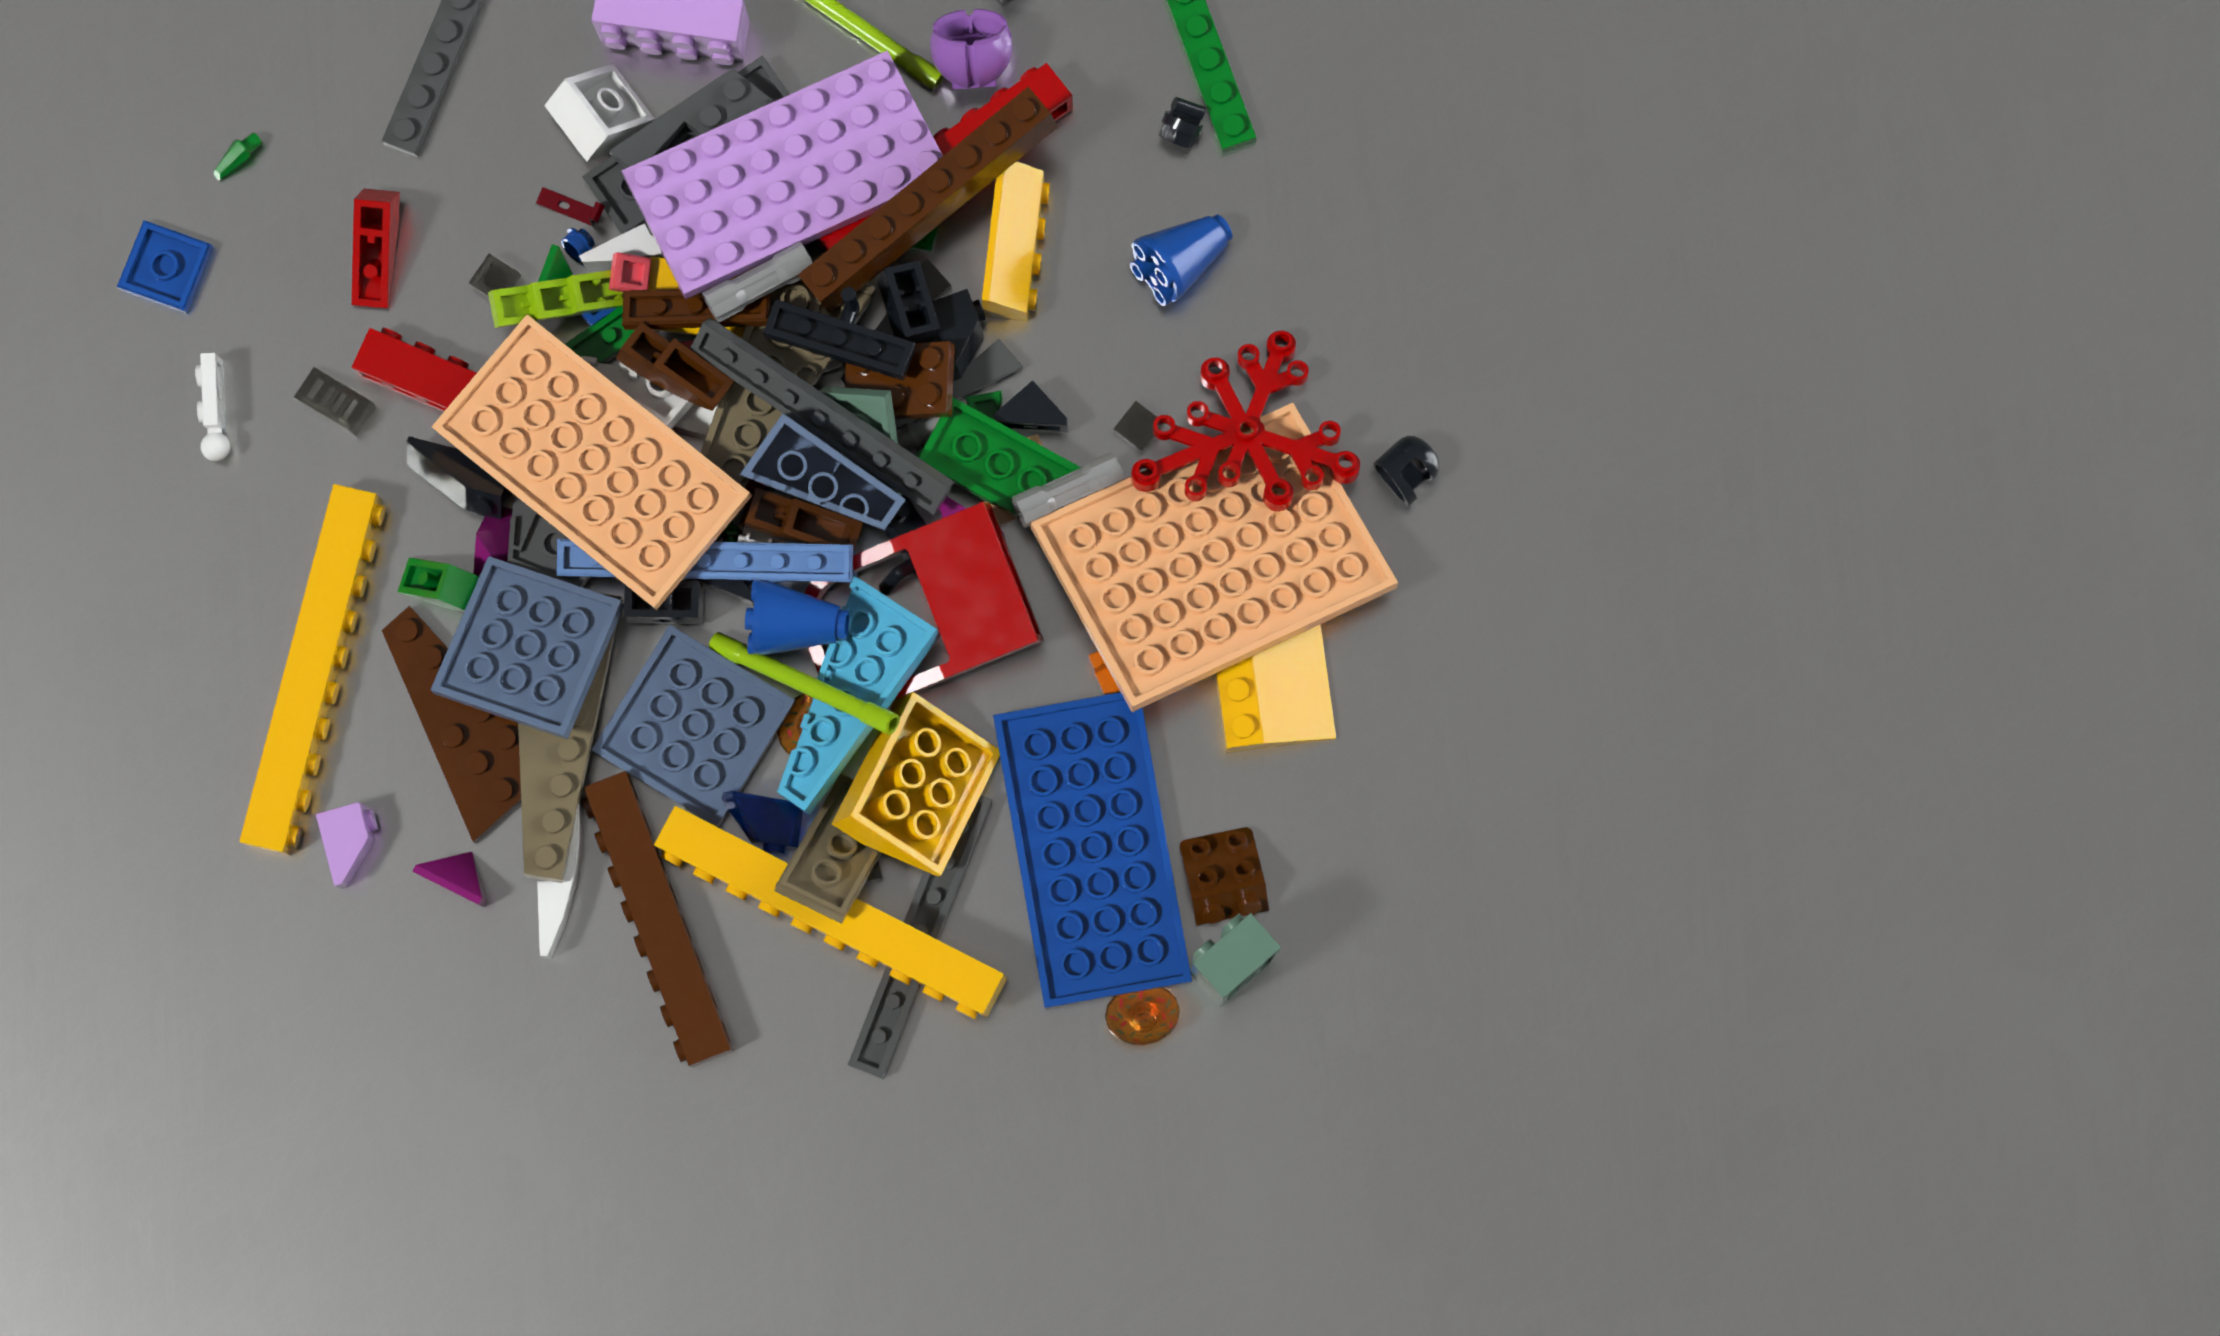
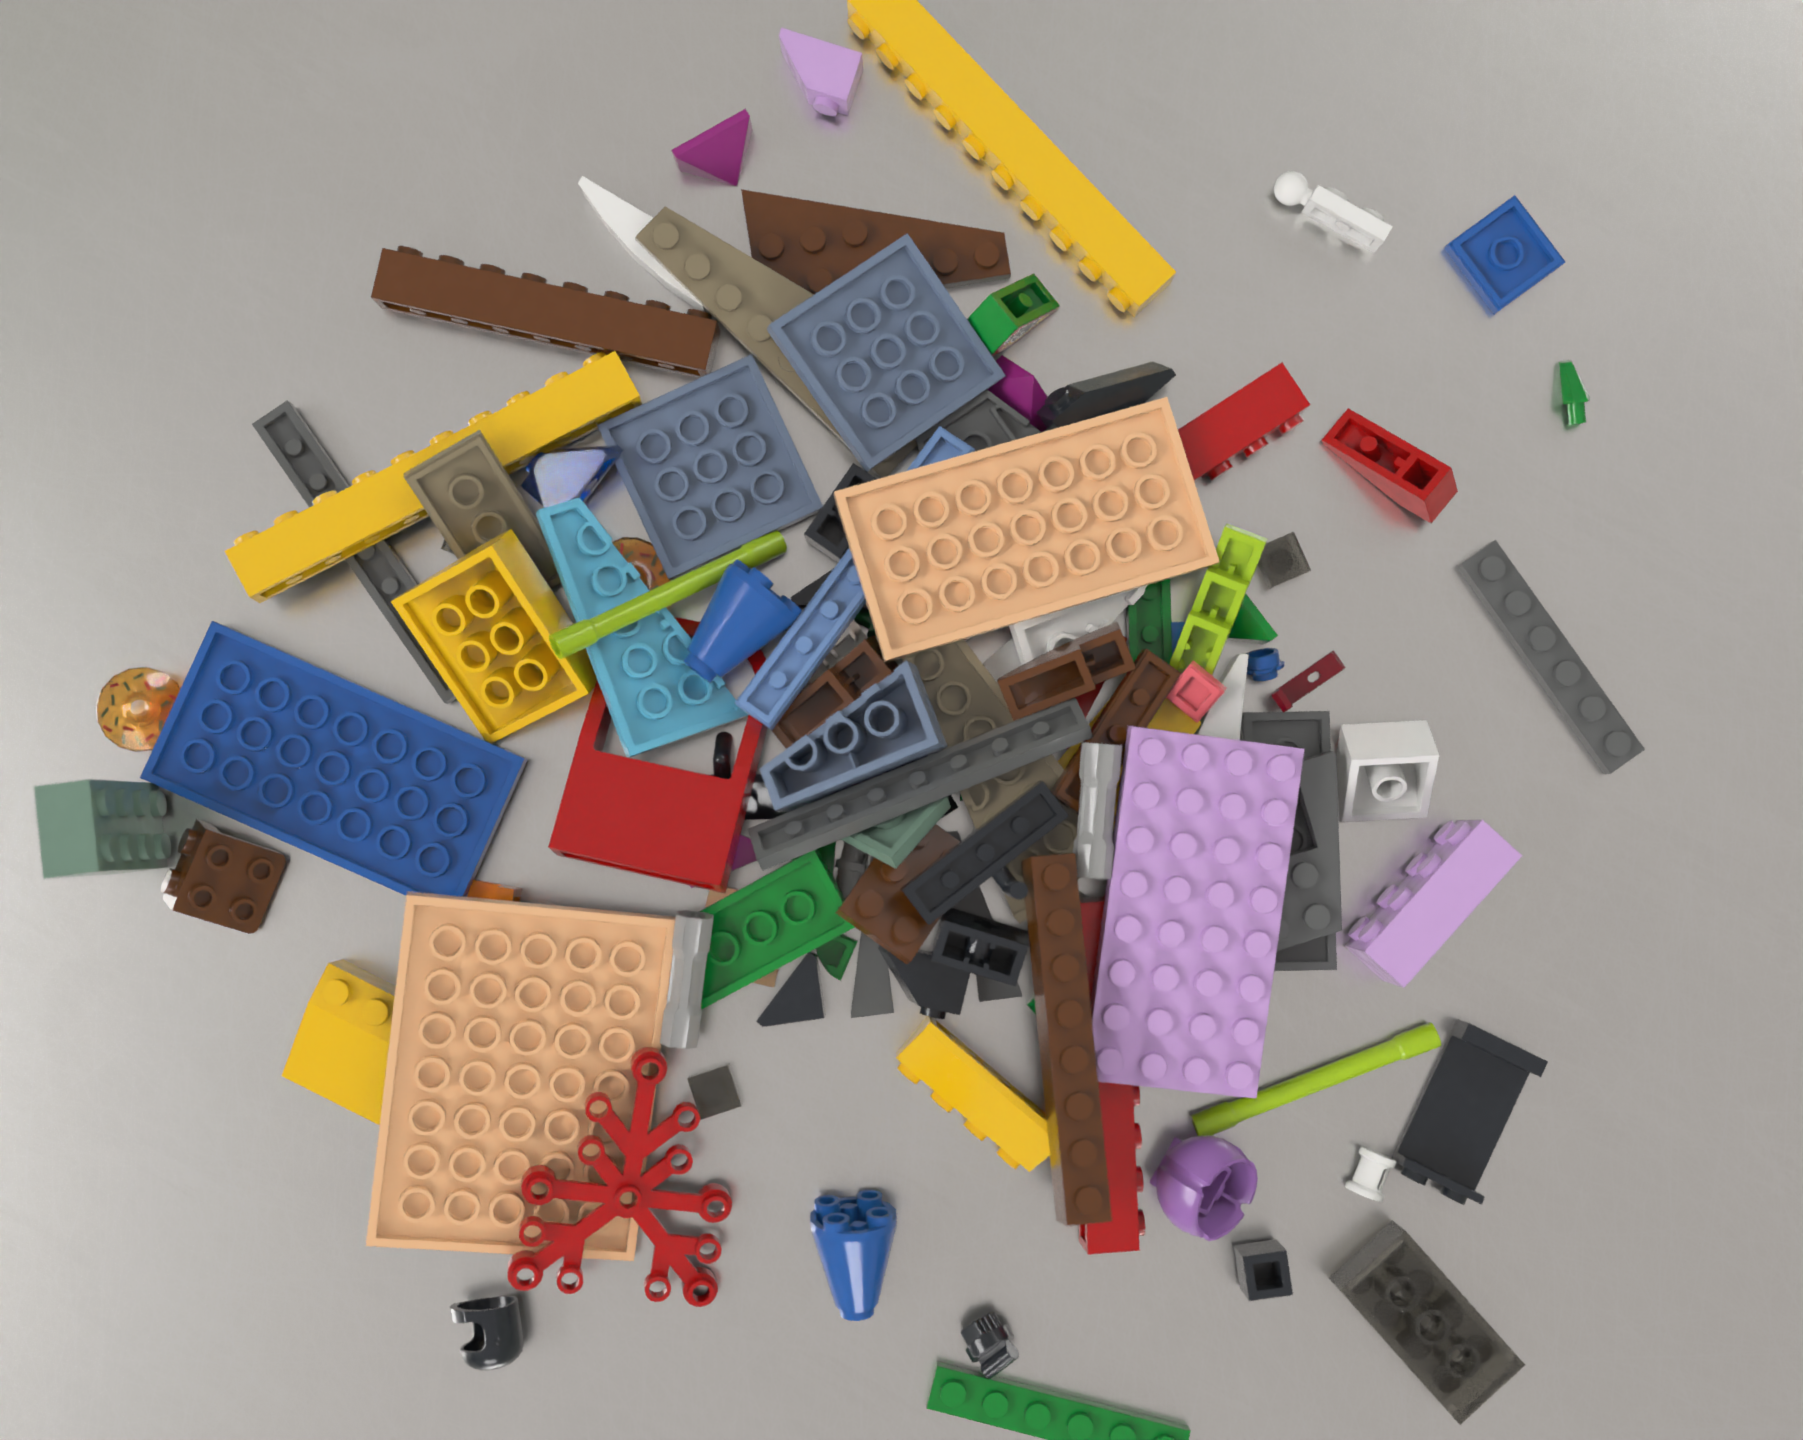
camera: 120 degrees right, 5 degrees up
clear smoke slope [294,367,376,436] -> none

